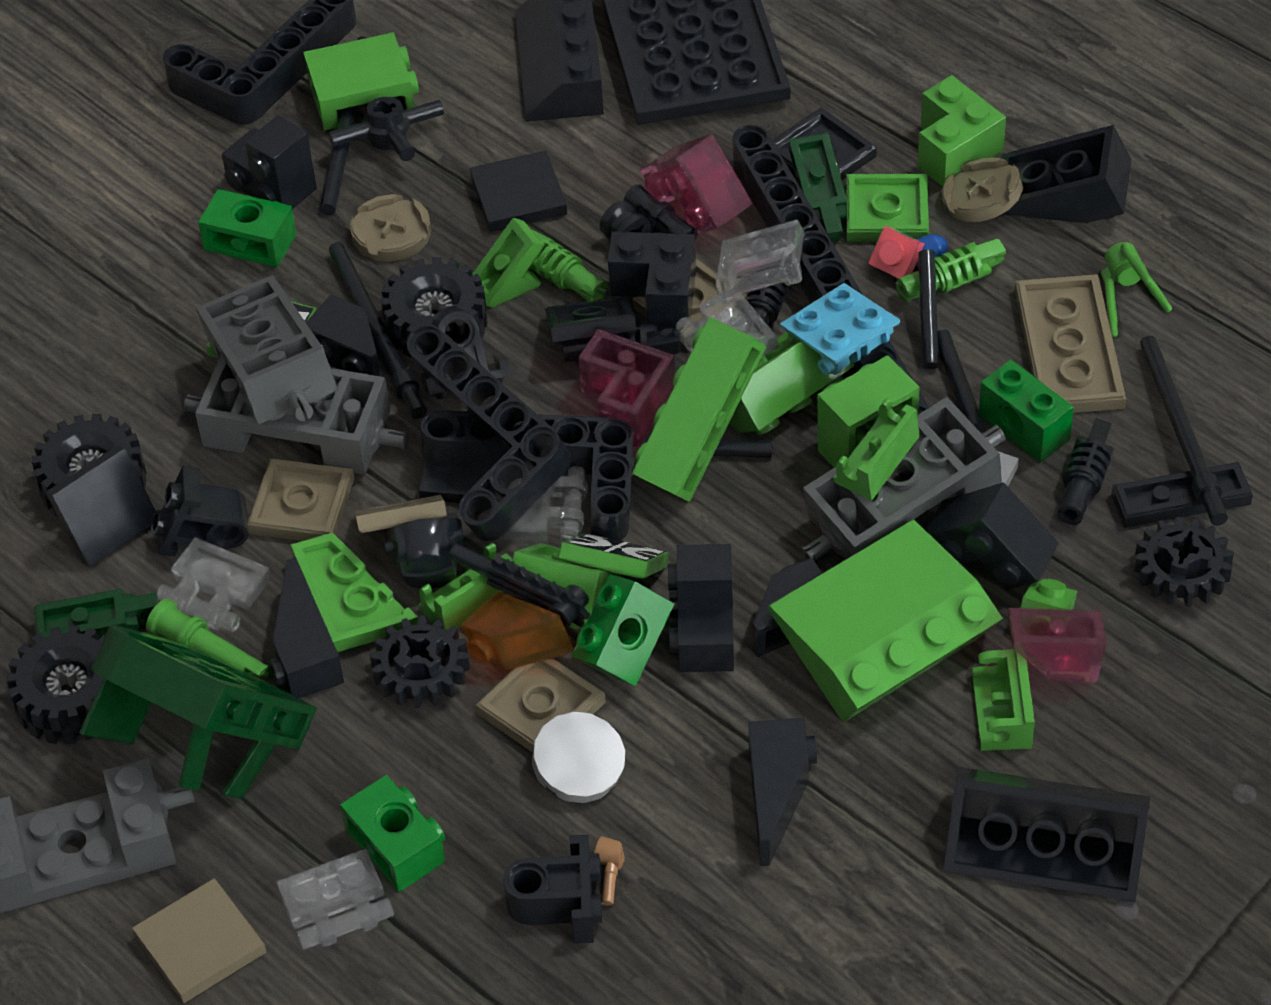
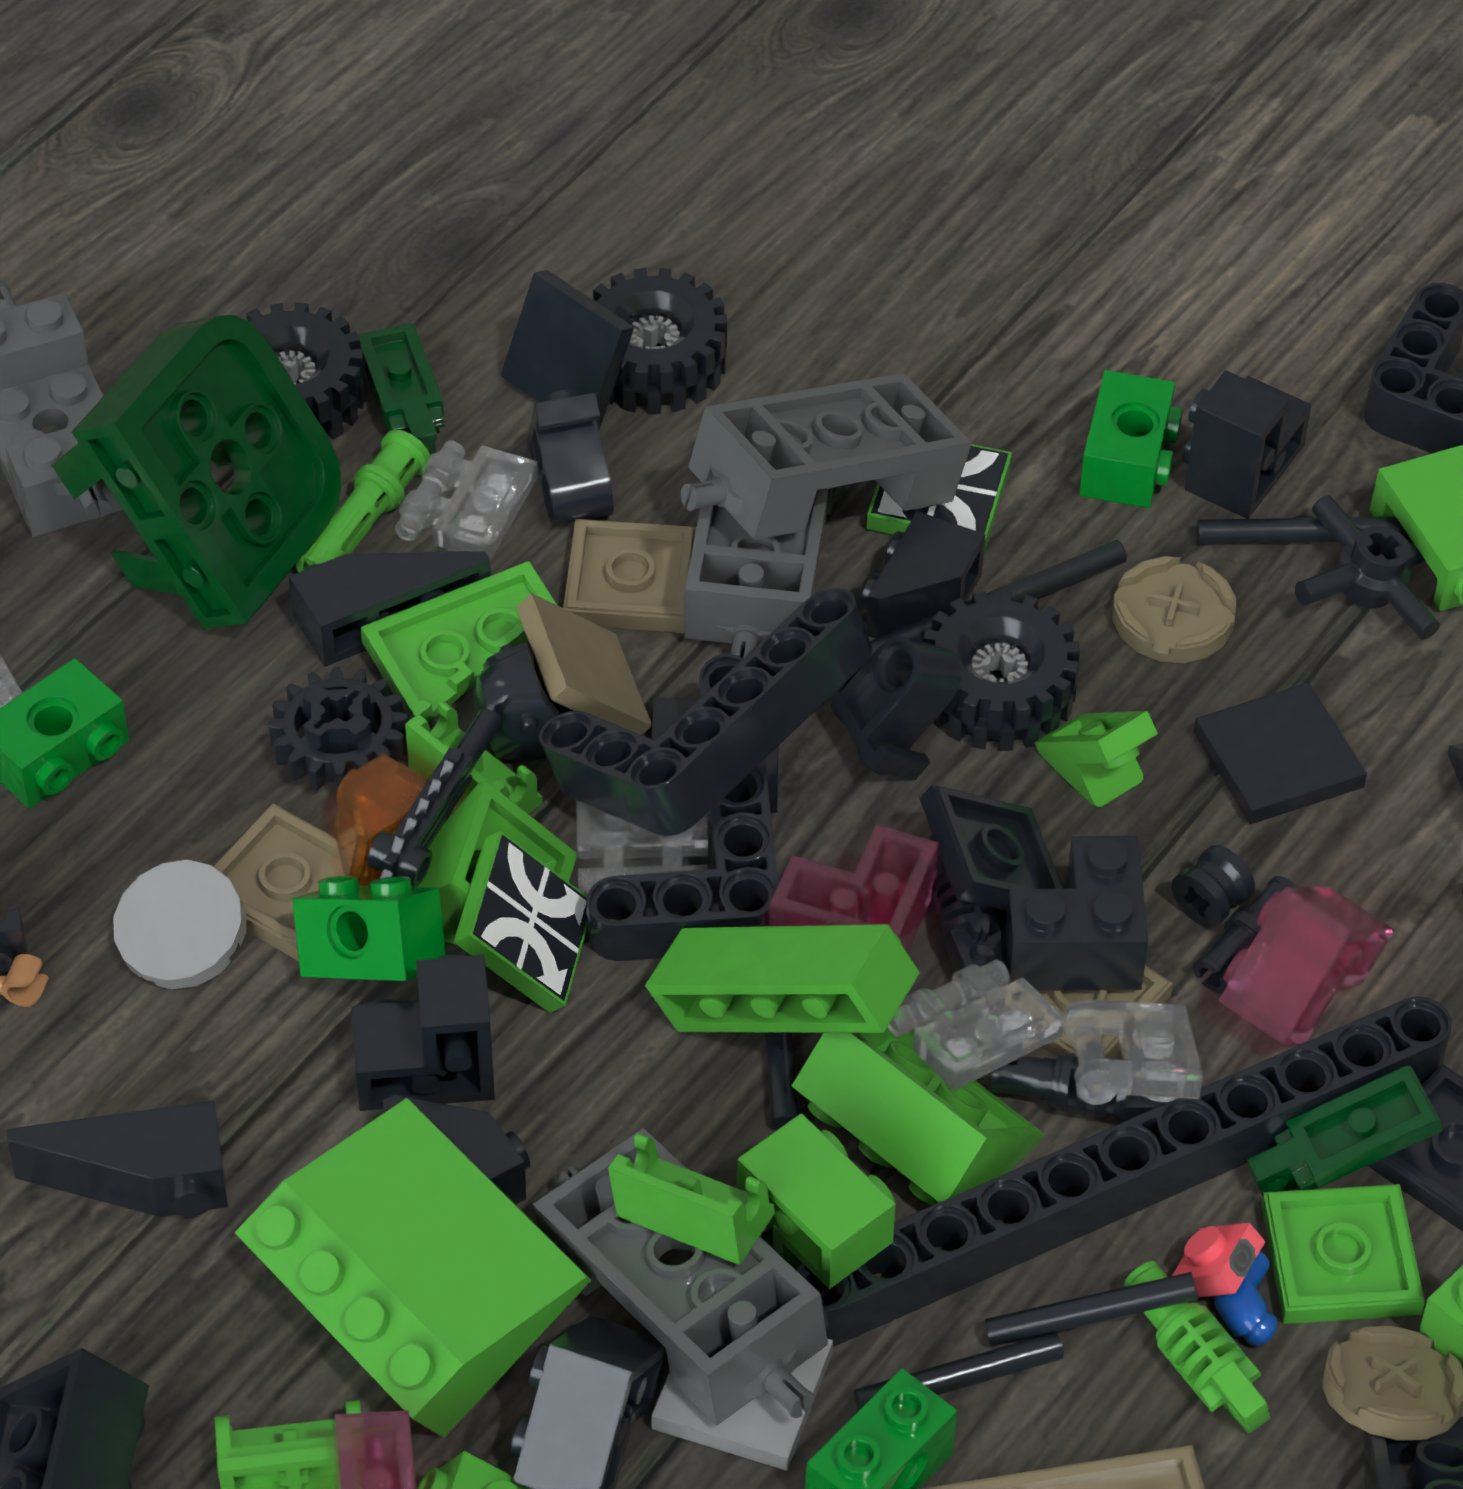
camera: 80 degrees right, 0 degrees up
bright green hinge [529,229,608,301] -> none
medium azure hinge [780,283,900,376] -> none

